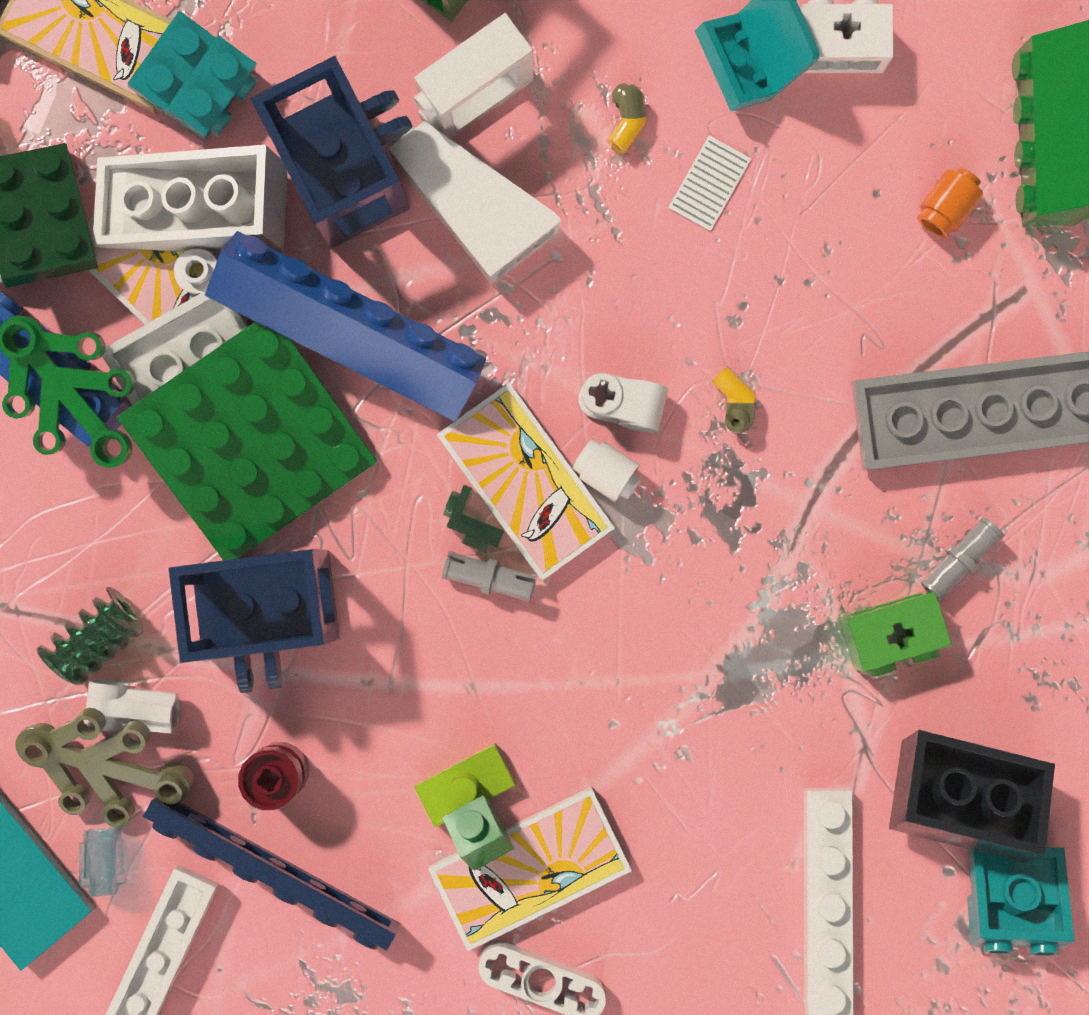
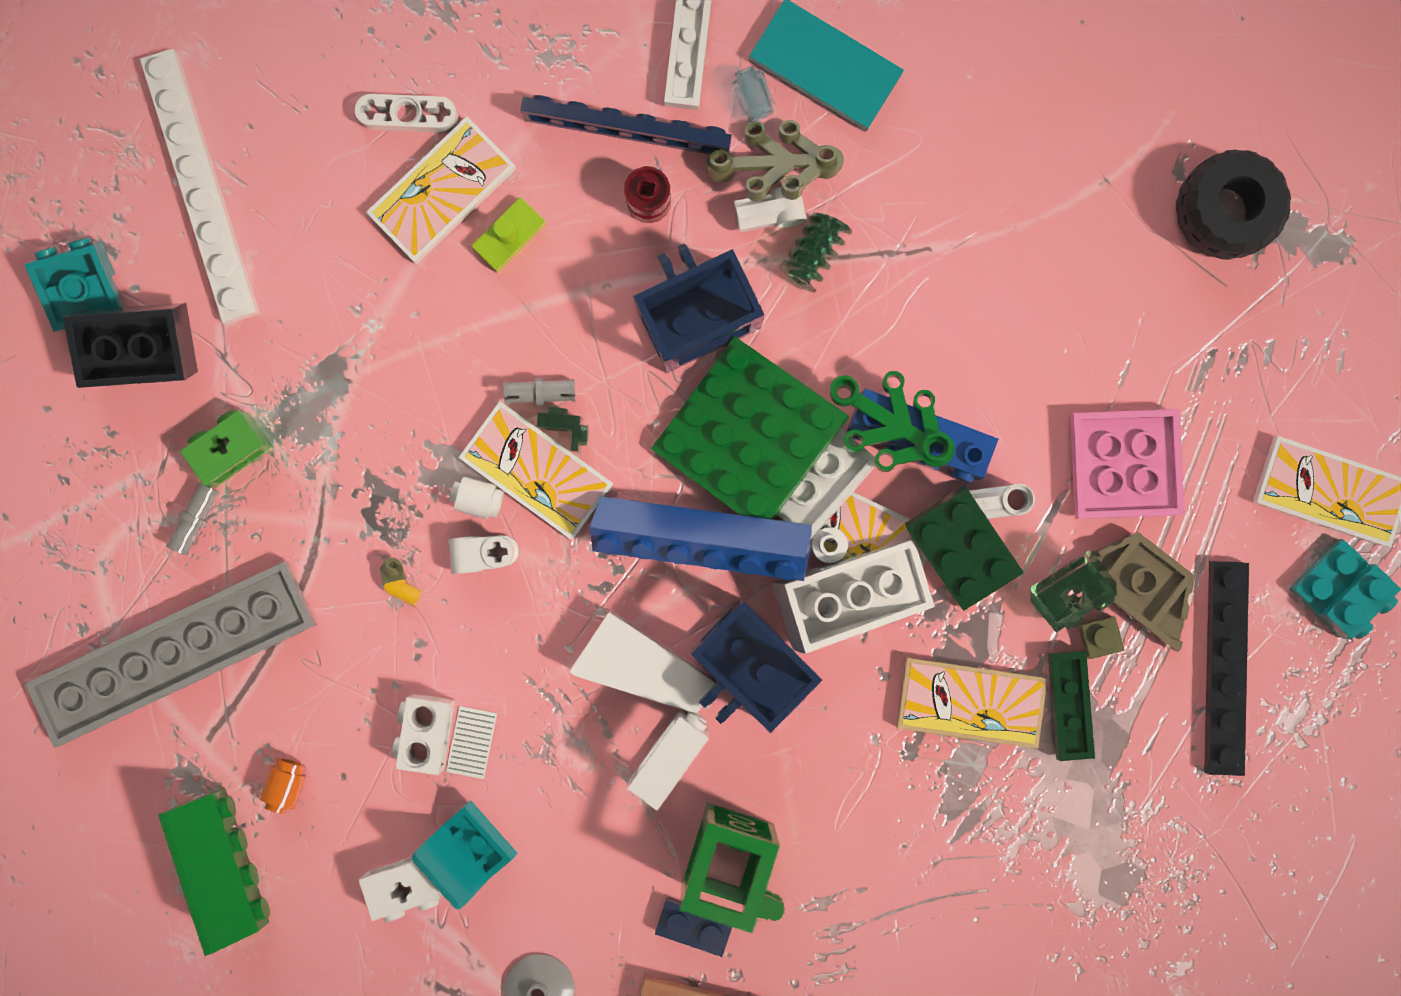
camera: 165 degrees right, 0 degrees up
teal plate [127,10,258,142] -> none
brick [442,795,515,871] -> none
arm [607,83,647,154] -> none
none -> white brick [392,694,455,775]

